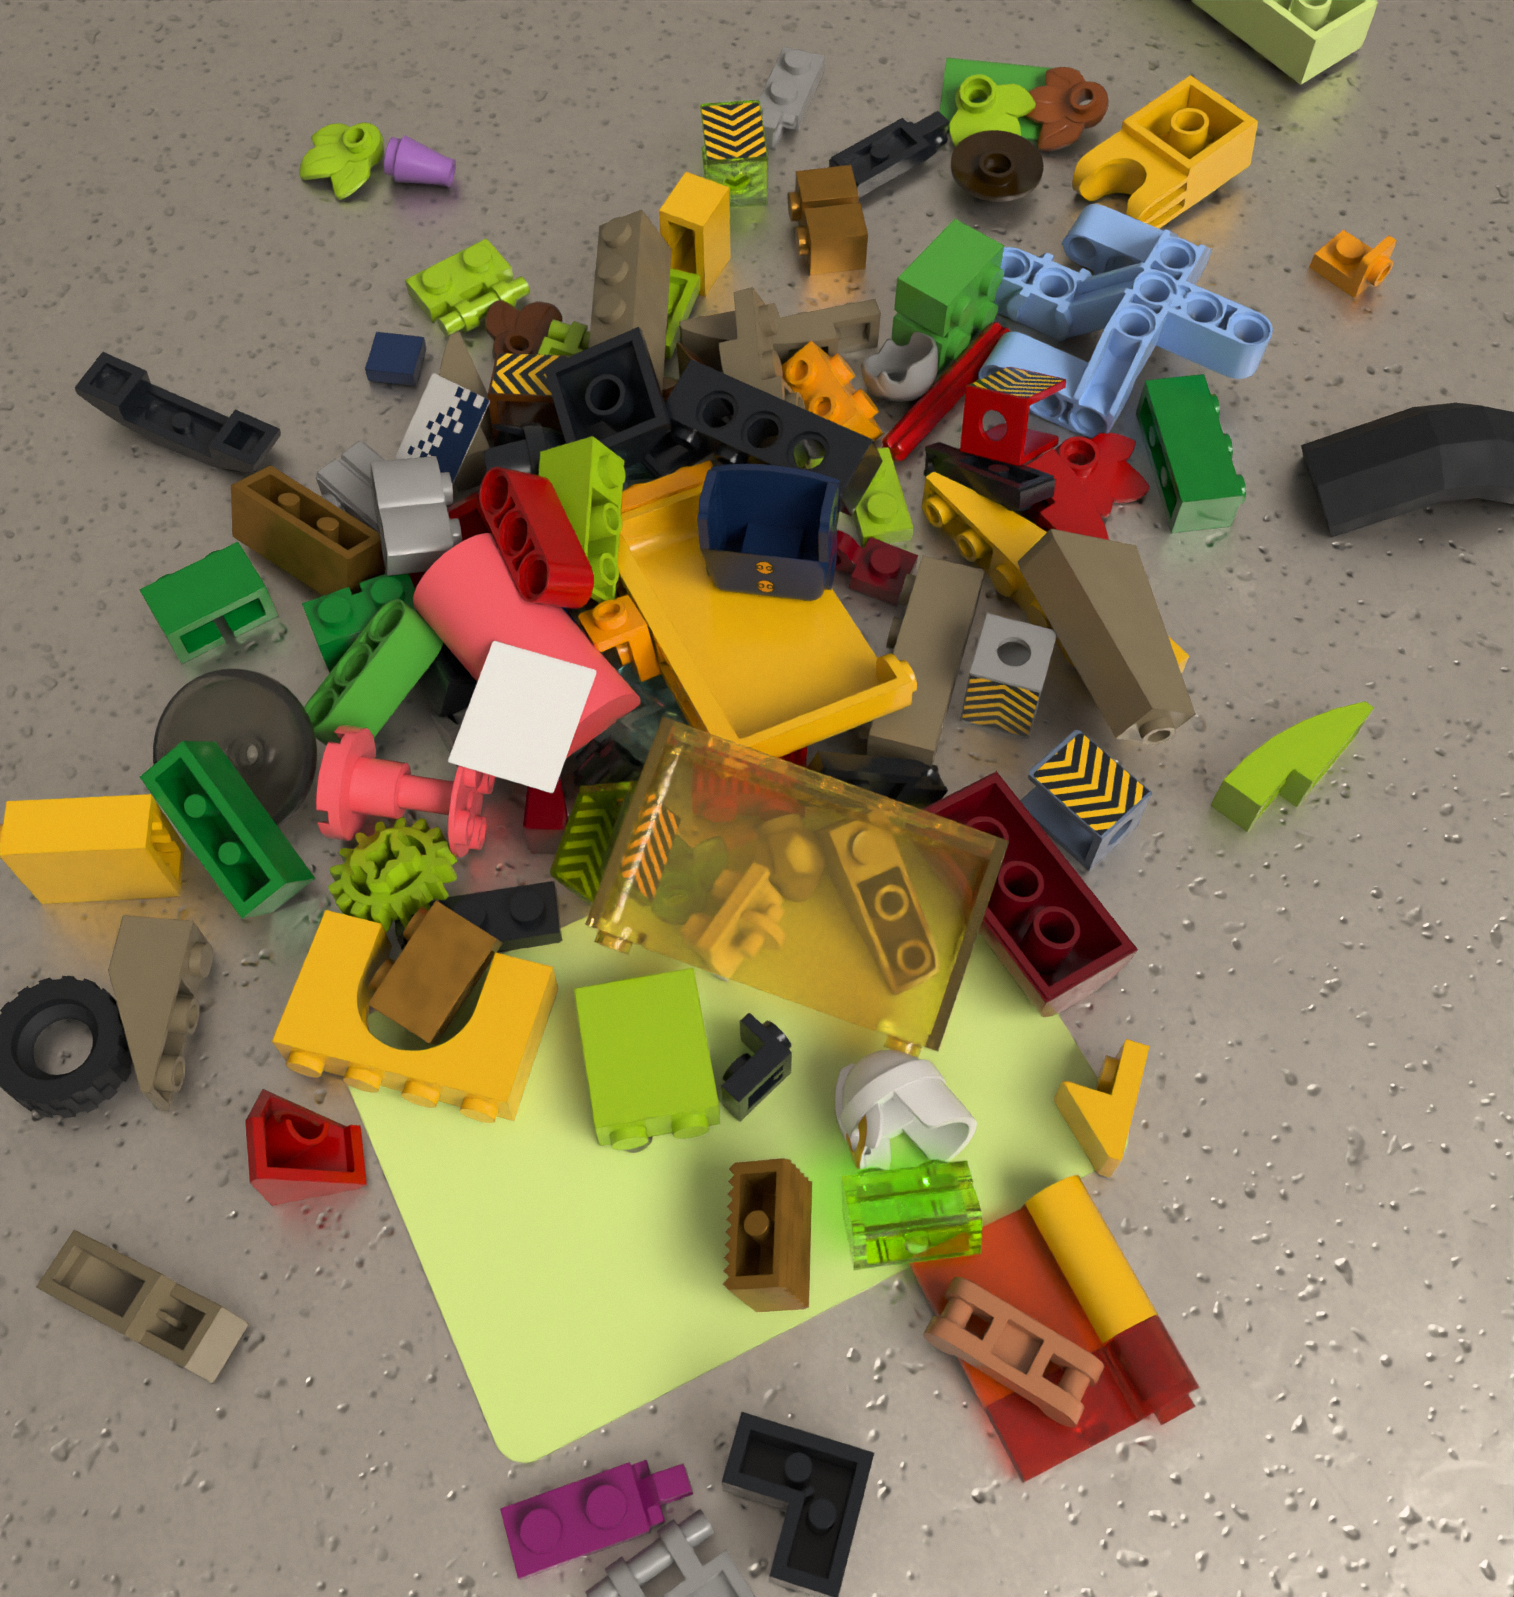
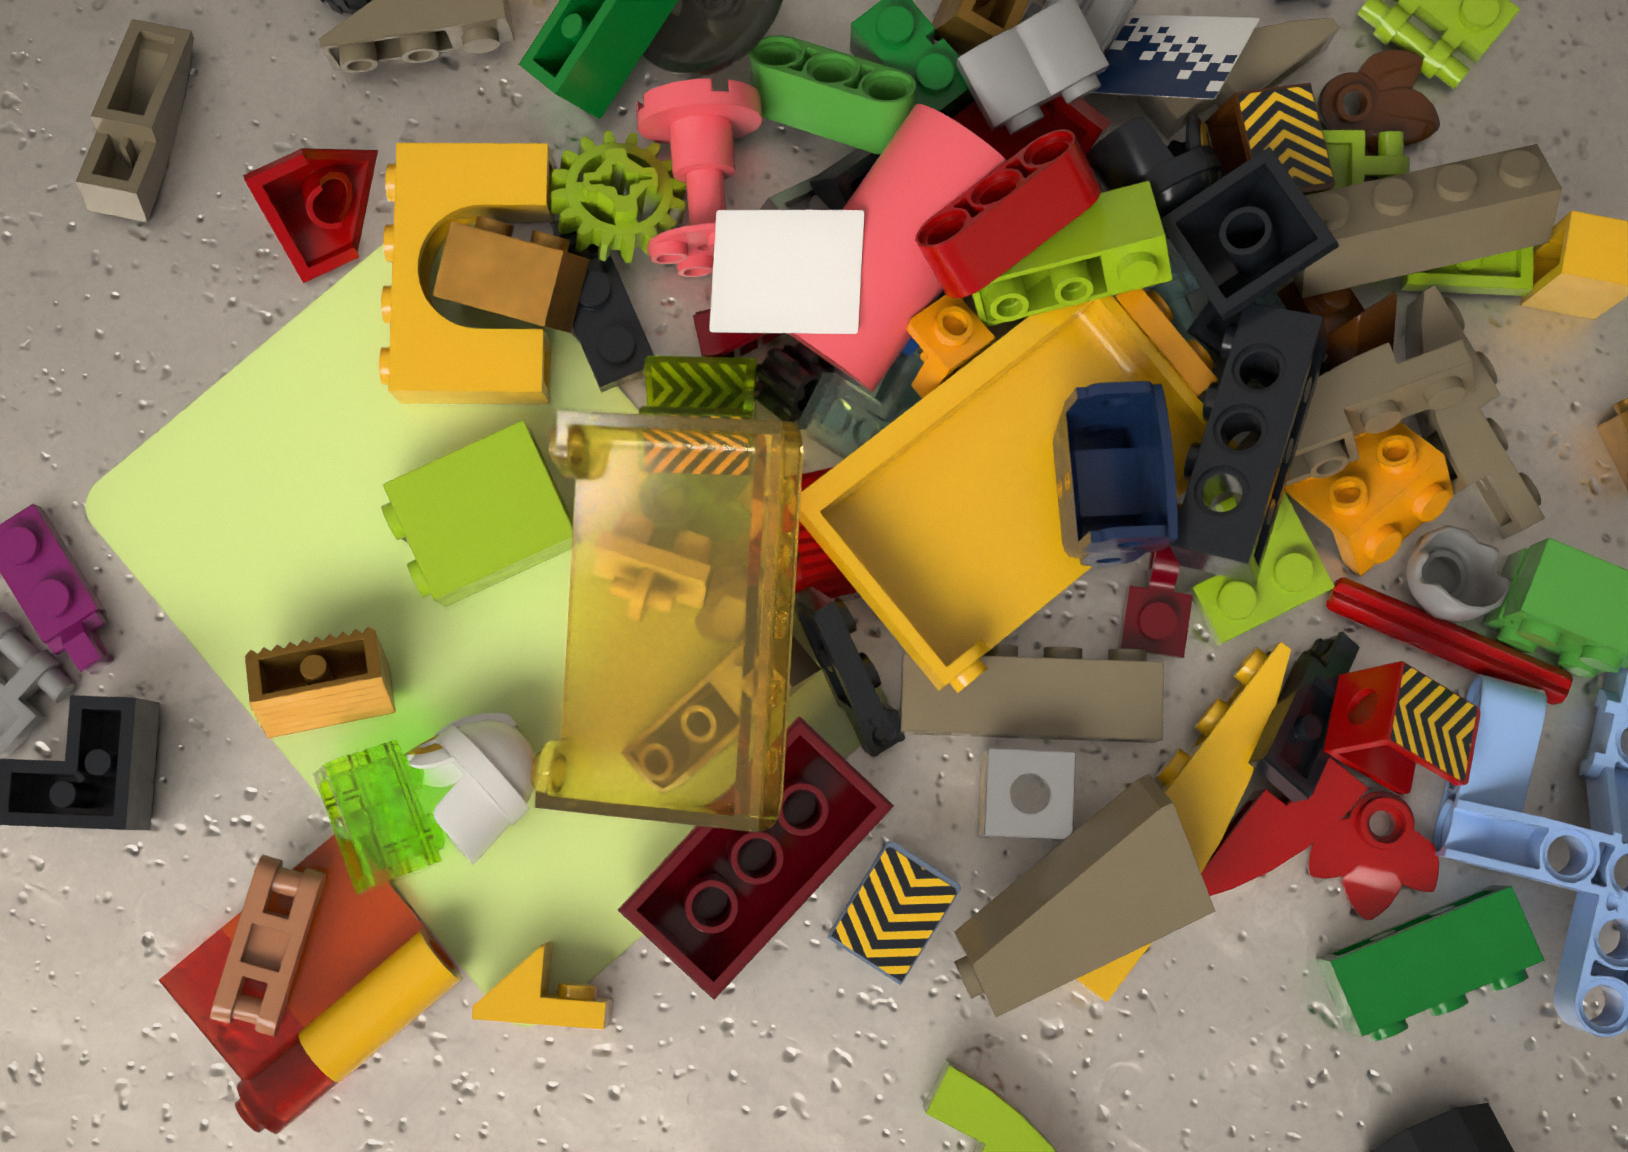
camera: 80 degrees right, 20 degrees up
black bracket [721,1013,792,1122] -> none

